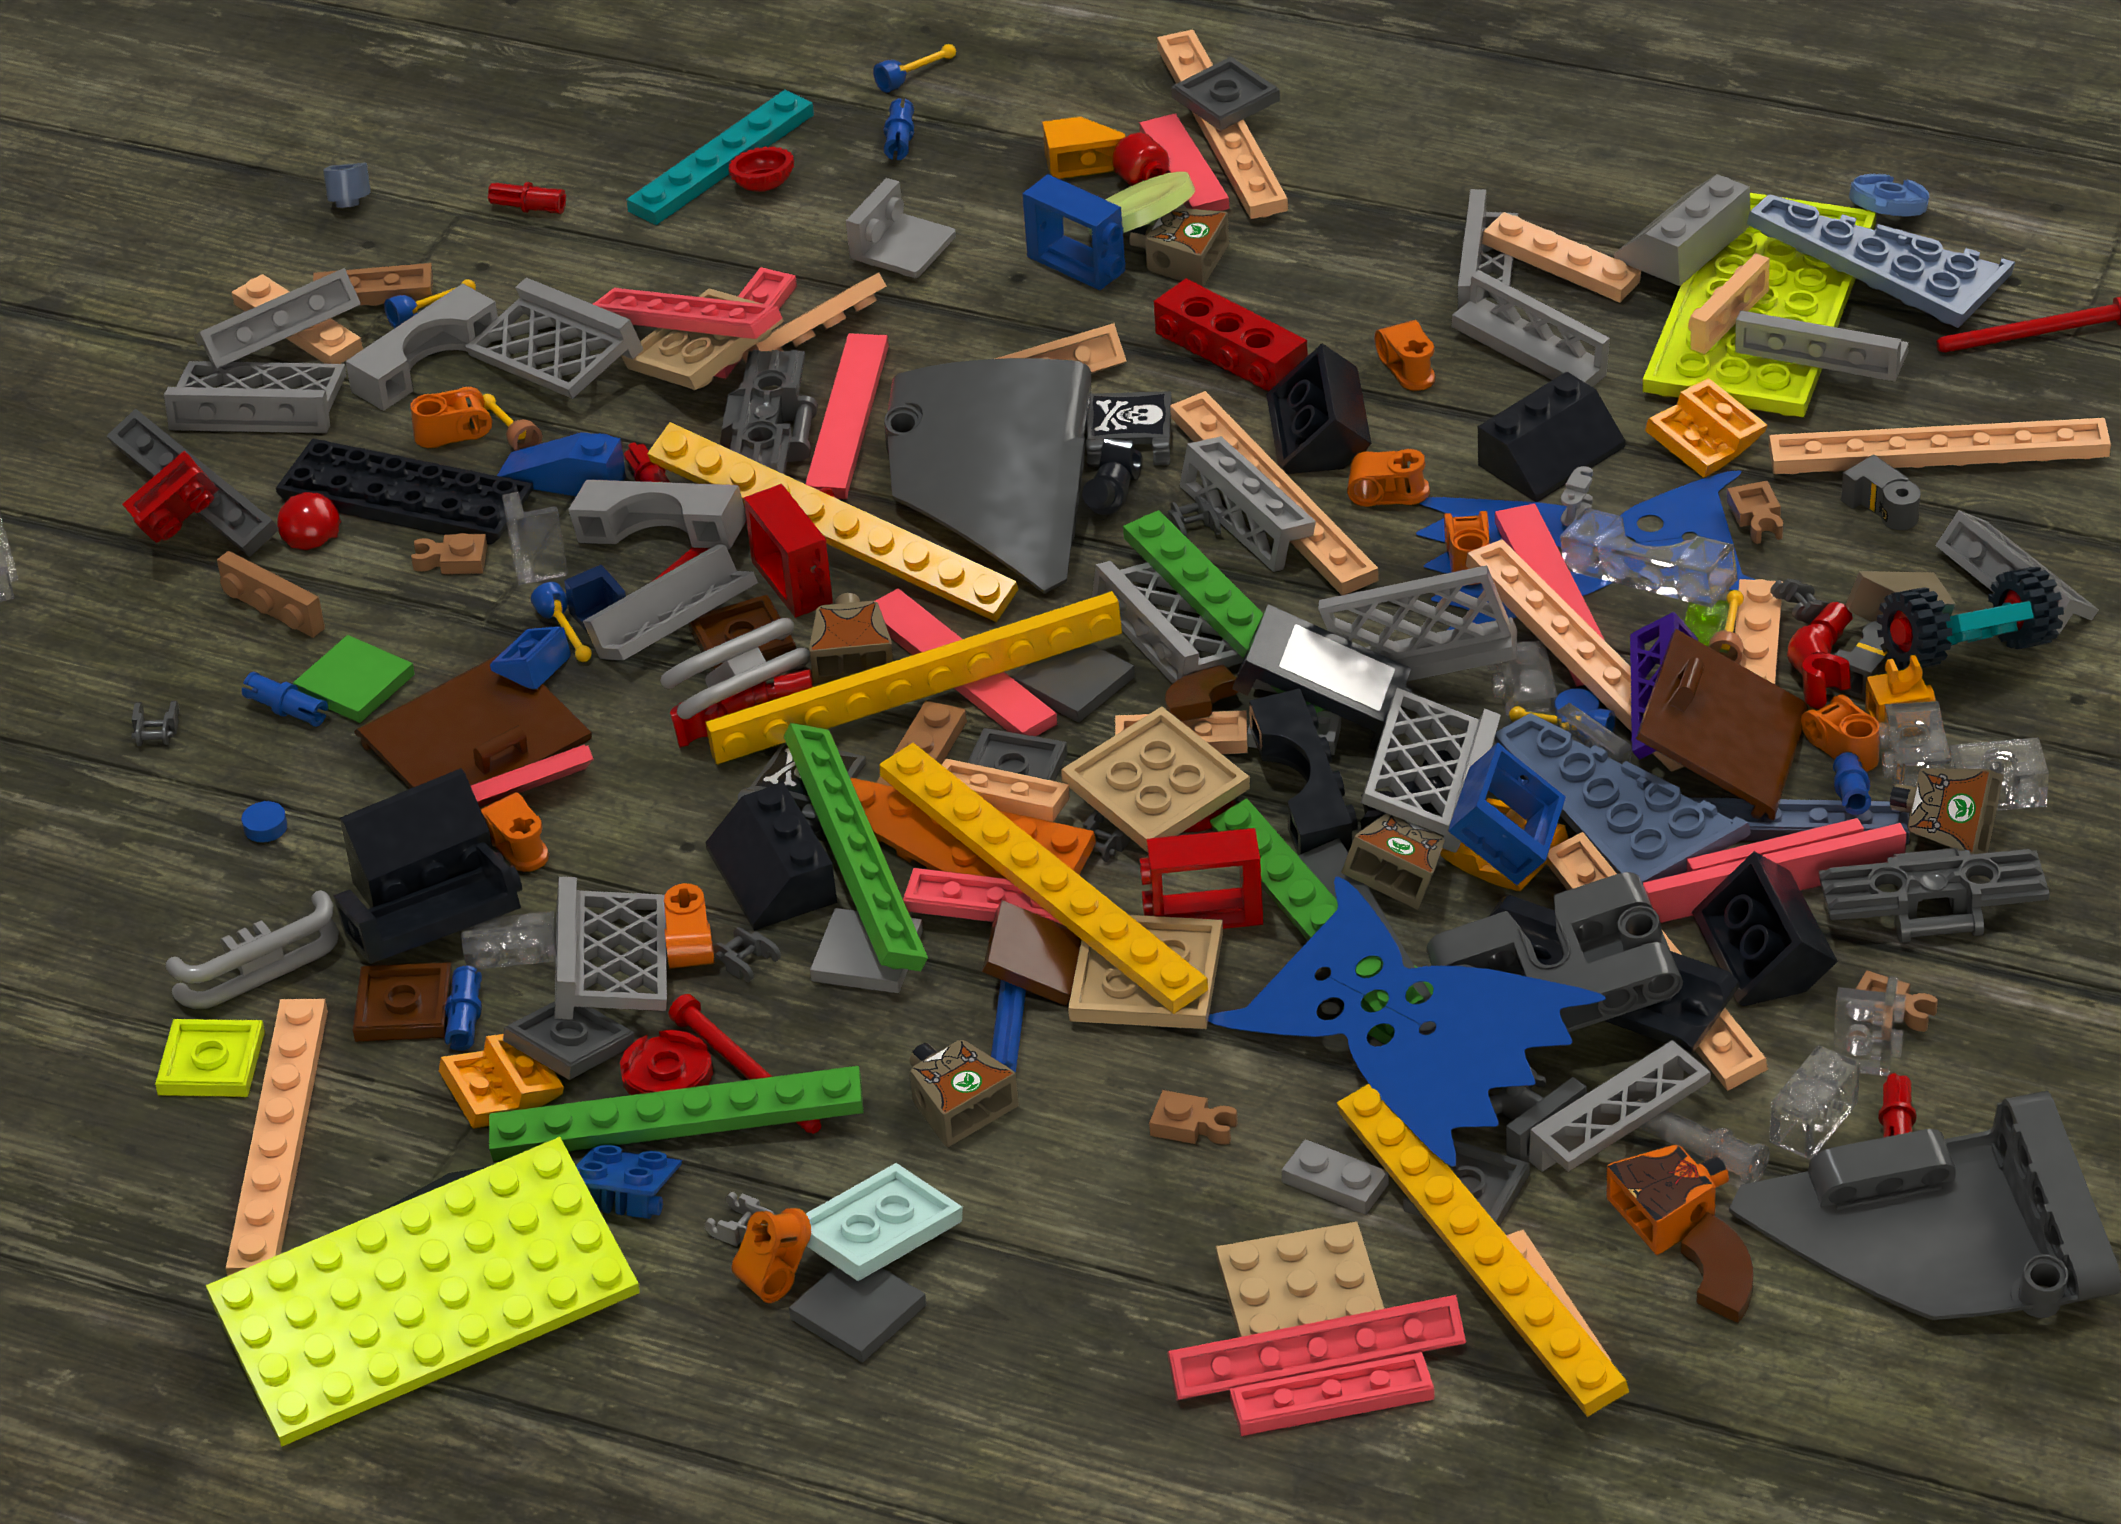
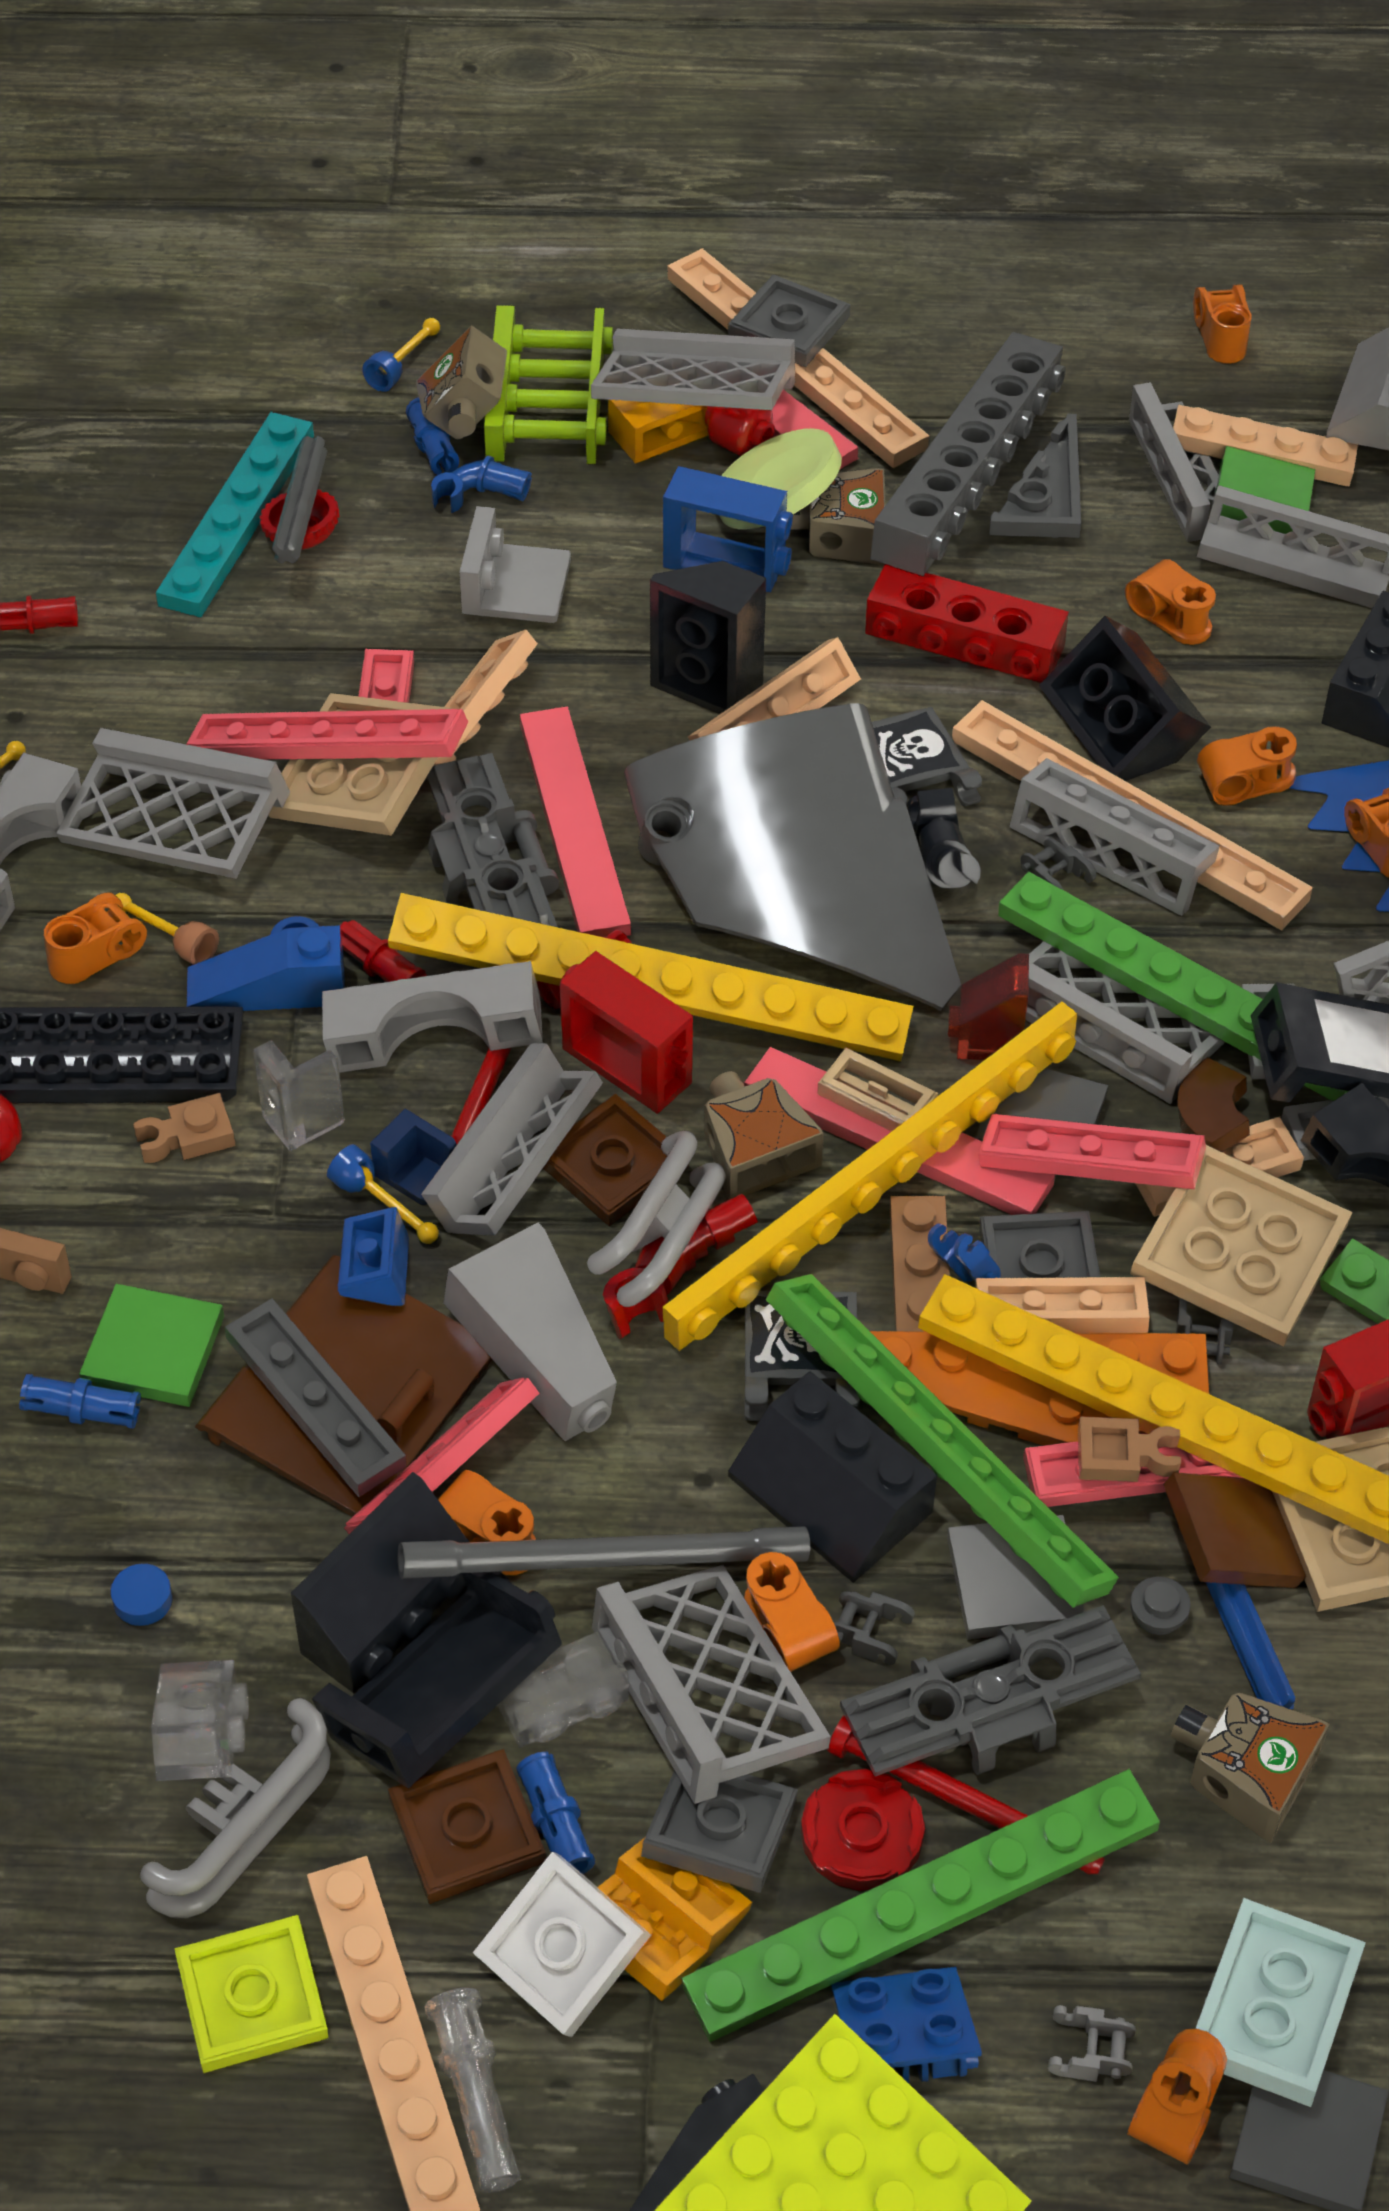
camera: 25 degrees left, 10 degrees up
none -> clear brick [151,1660,248,1781]
none -> dark grey plate [225,1298,406,1497]
none -> dark grey axle [272,436,327,564]
none -> dark grey piece [397,1526,810,1579]
none -> dark tan torso [416,325,507,439]
none -> clear pin [424,1988,521,2193]
none -> blue piece [431,456,532,513]
none -> light grey slope [443,1222,617,1441]
none -> white plate [473,1852,651,2037]
none -> lime fence [484,305,613,464]
none -> light grey fence [591,329,795,410]
none -> black slope [650,561,766,714]
none -> tan tile [818,1048,938,1131]
none -> dark grey piece [840,1605,1141,1777]
none -> dark grey brick [870,332,1066,576]
none -> blue piece [928,1223,1001,1282]
none -> clear red slope [948,953,1029,1060]
none -> coral tile [978,1114,1206,1189]
none -> dark grey wing [989,414,1081,538]
none -> medium nougat plate [1078,1417,1181,1482]
none -> dark grey plate [1130,1577,1191,1635]
none -> orange piece [1193,284,1251,364]
none -> bright green tile [1215,446,1316,534]

